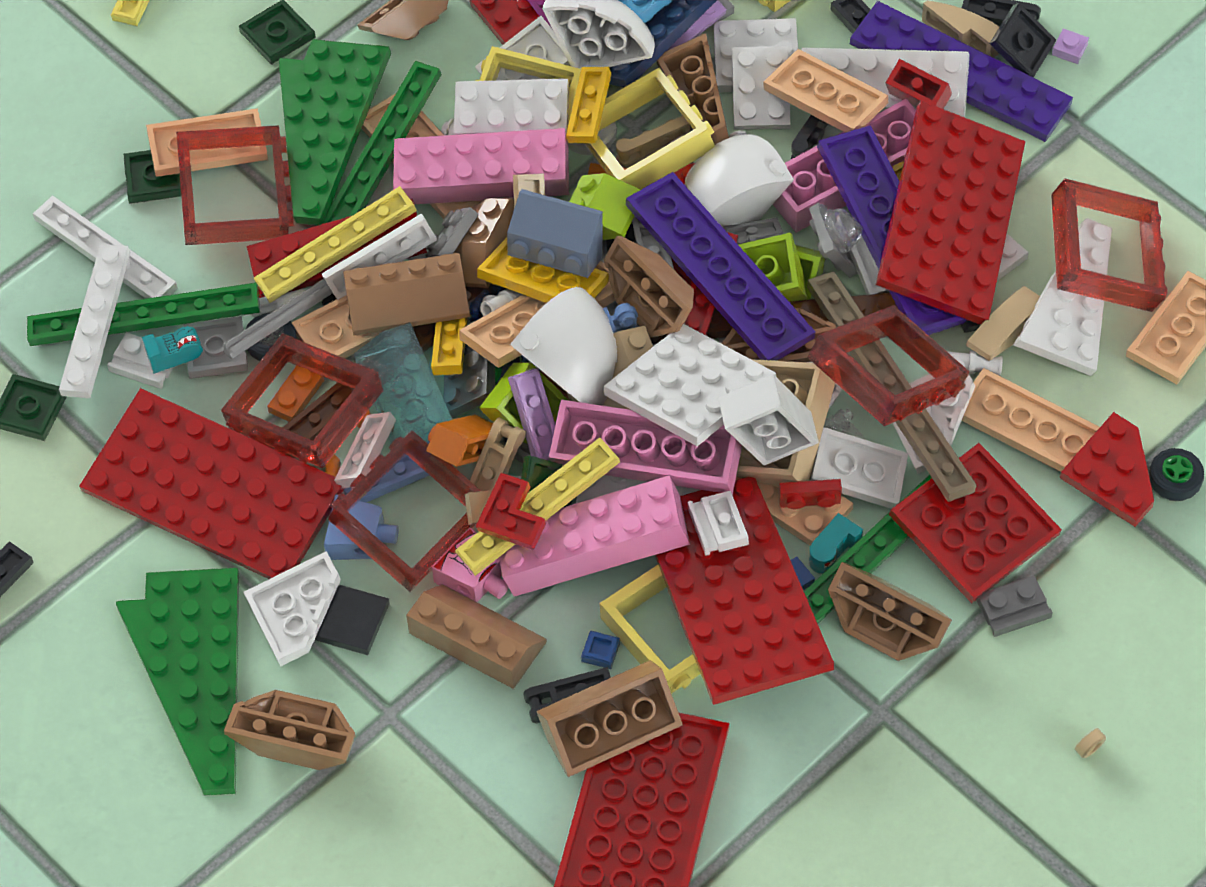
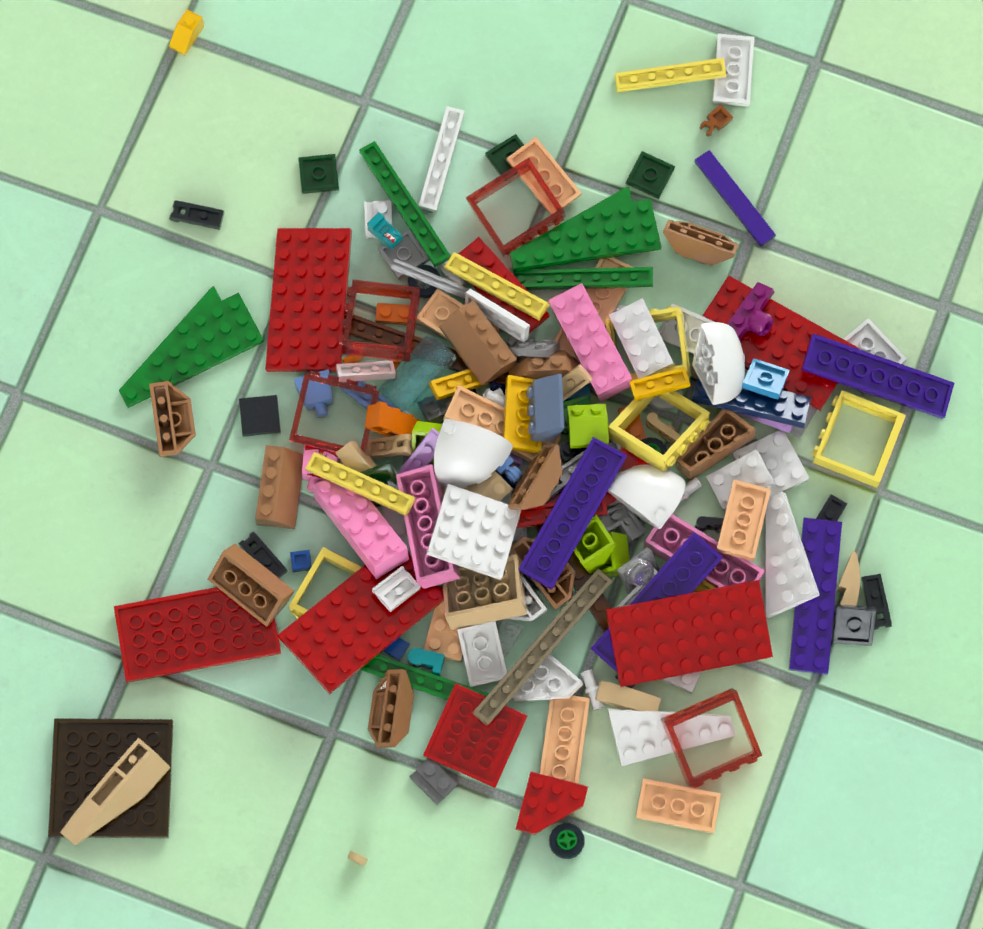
camera: 60 degrees right, 15 degrees up
white plate [59,244,131,398] -> none
white plate [243,551,341,667] -> none
red plate [476,473,546,550] -> none
white brick [718,374,819,465] -> none
red plate [779,479,842,510] -> none
clear red window [808,305,970,426] -> none
red brick [885,59,952,109] -> none
lavender plate [1052,29,1089,64] -> none

